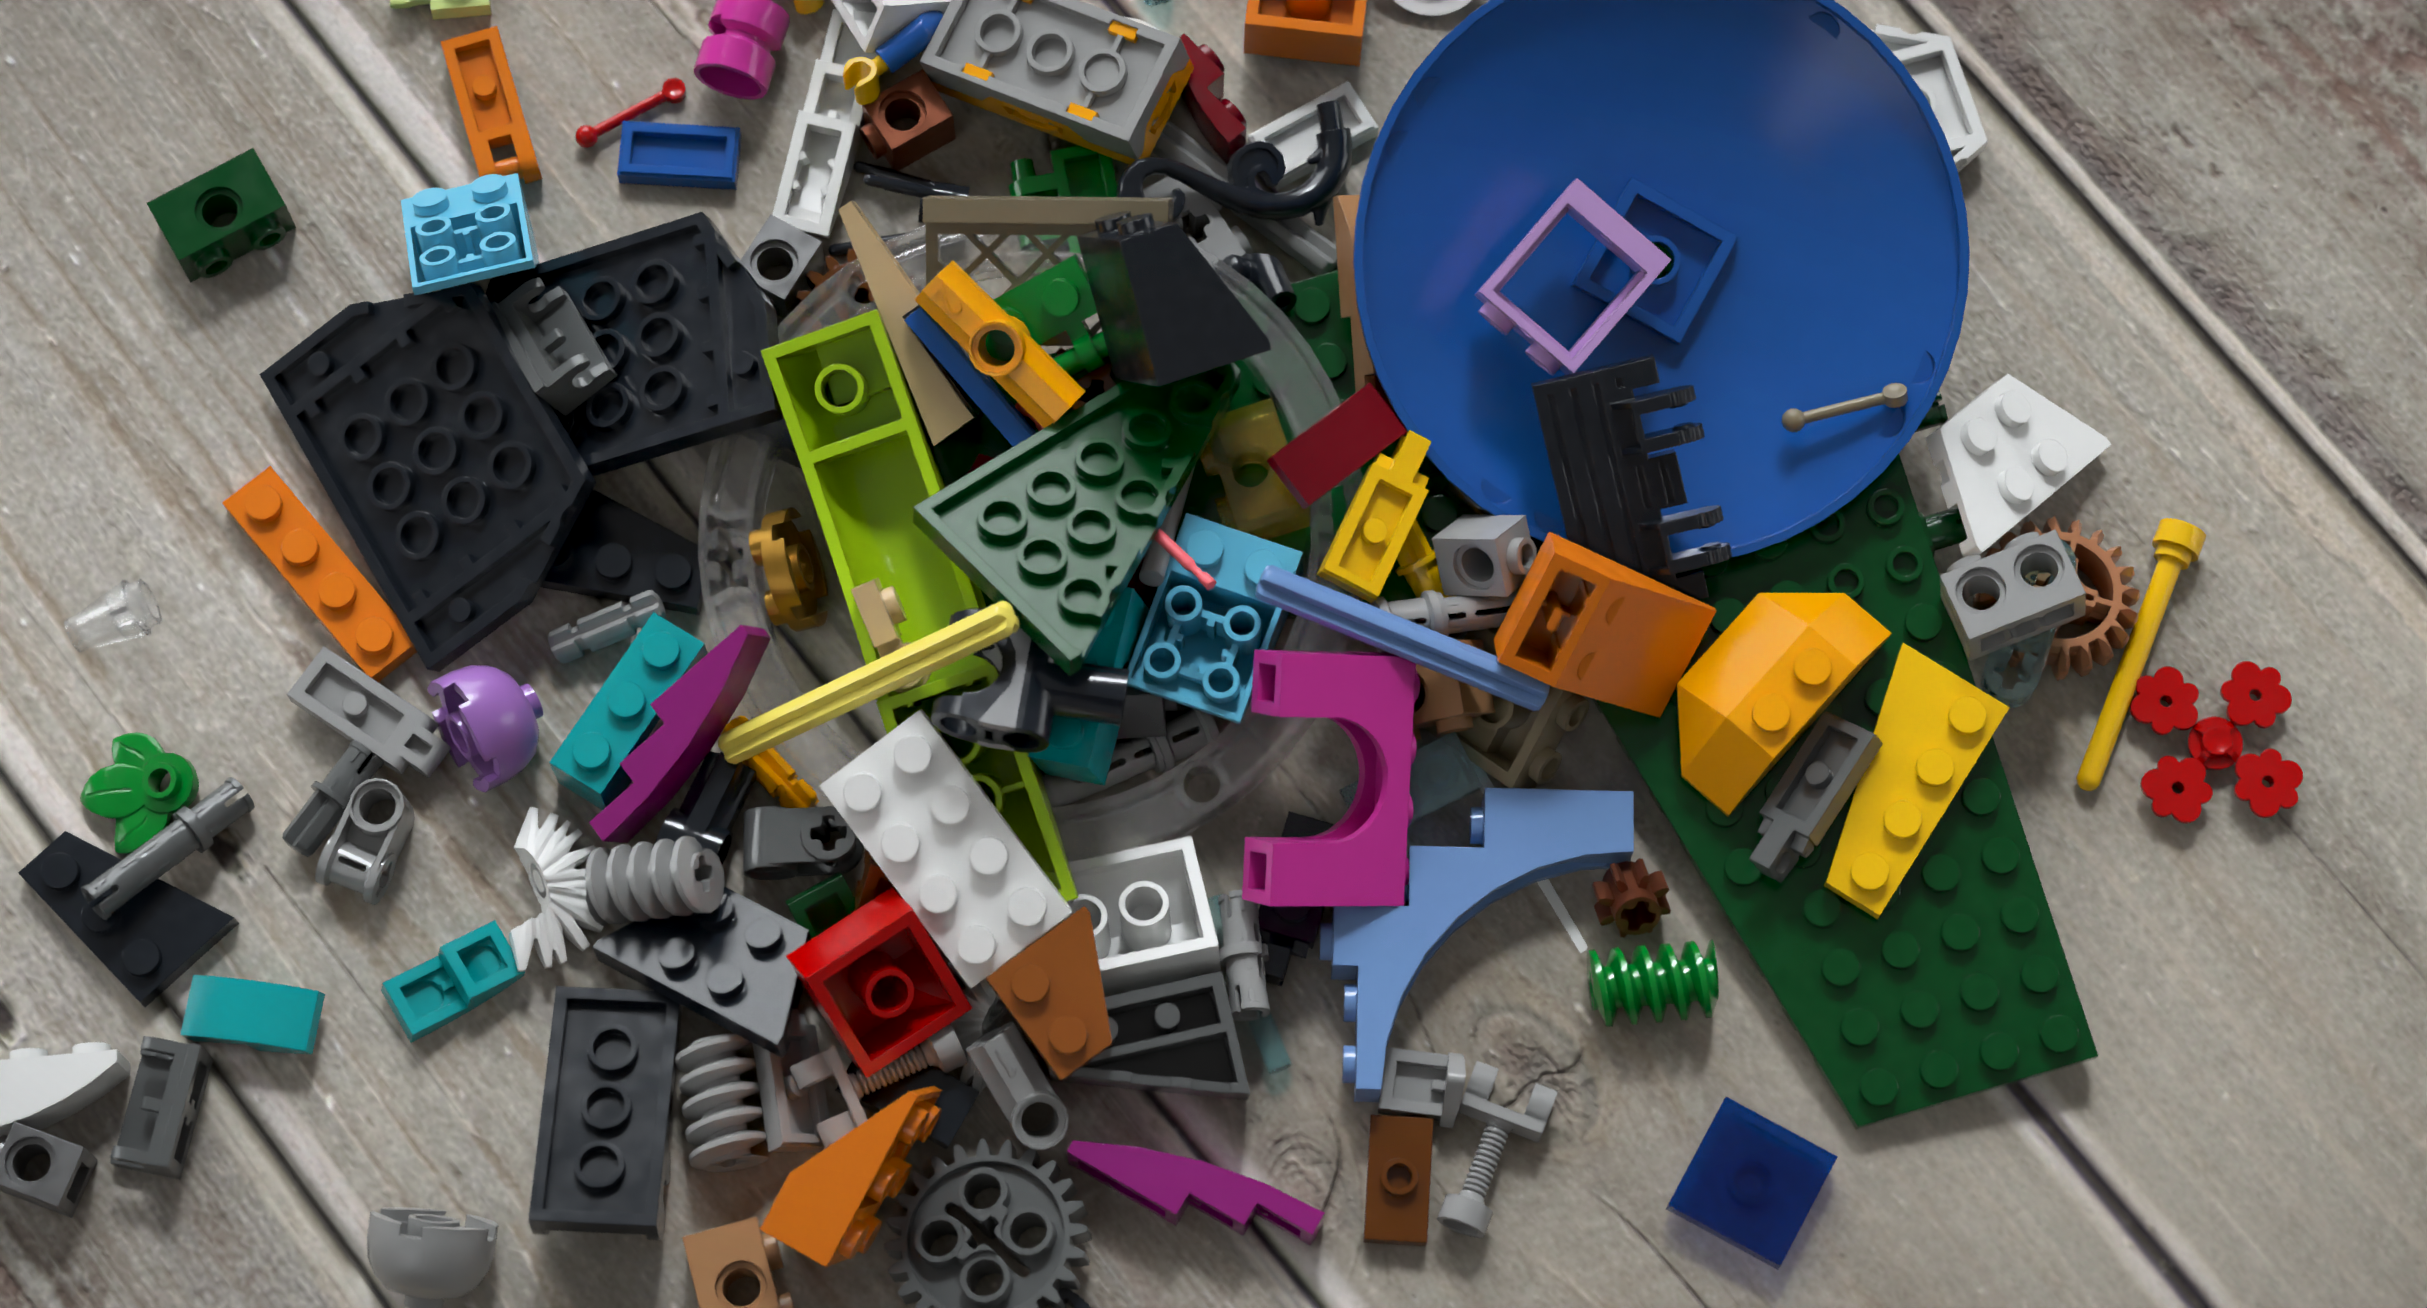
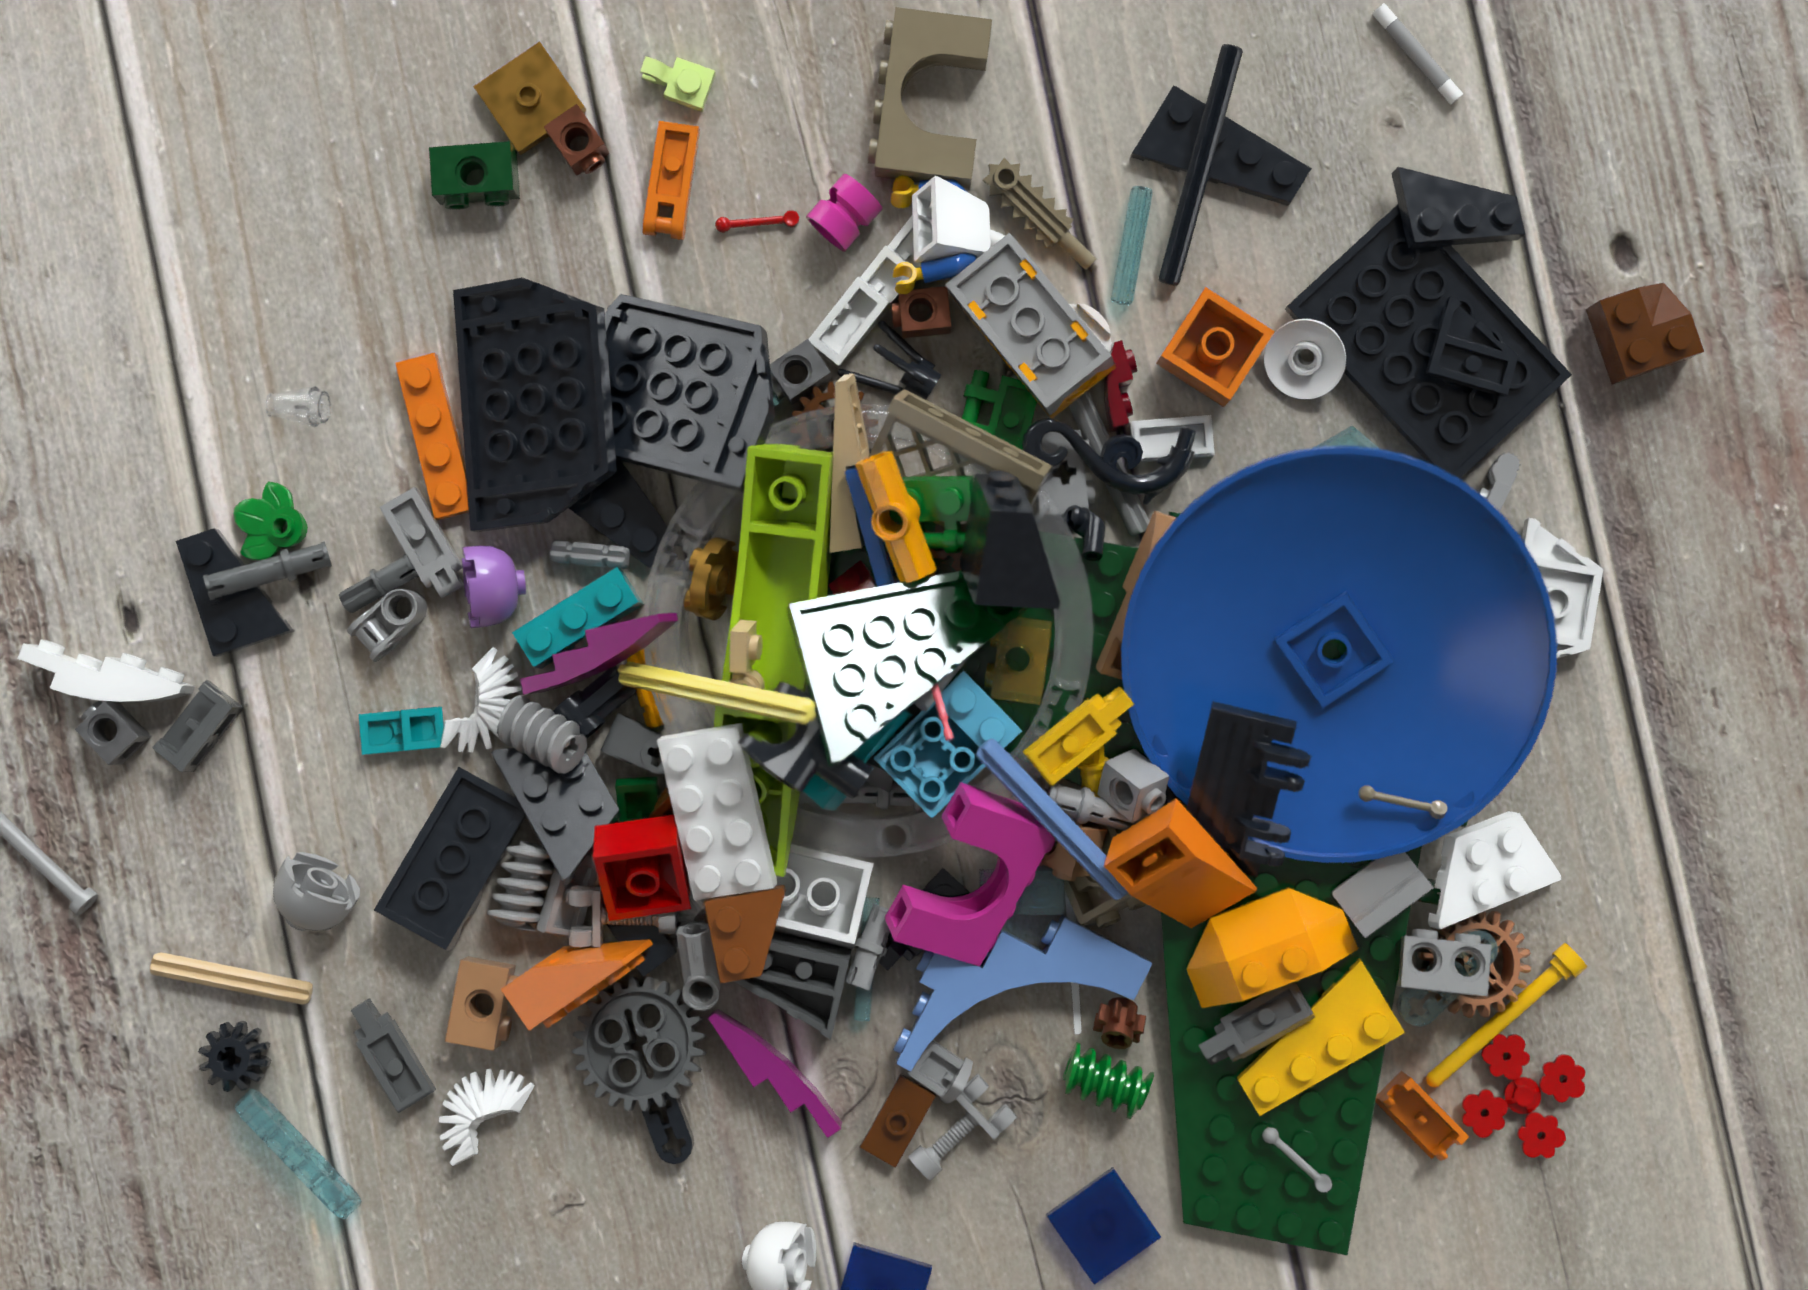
camera: 30 degrees right, 15 degrees up
teal slope [180,975,325,1055] -> none
medium azure slope [401,173,539,296] -> none
dark grey hinge [492,278,617,416] -> none
blue tile [617,121,742,190] -> none
dark red slope [1266,382,1407,510] -> none
lavender window [1474,178,1671,376] -> none
none -> pearl gold plate [473,42,587,156]
none -> copper brick [543,104,610,176]
none -> light grey hinge [1262,1127,1332,1192]
none -> light grey panel [1332,852,1434,938]
none -> orange hinge [1375,1071,1469,1161]

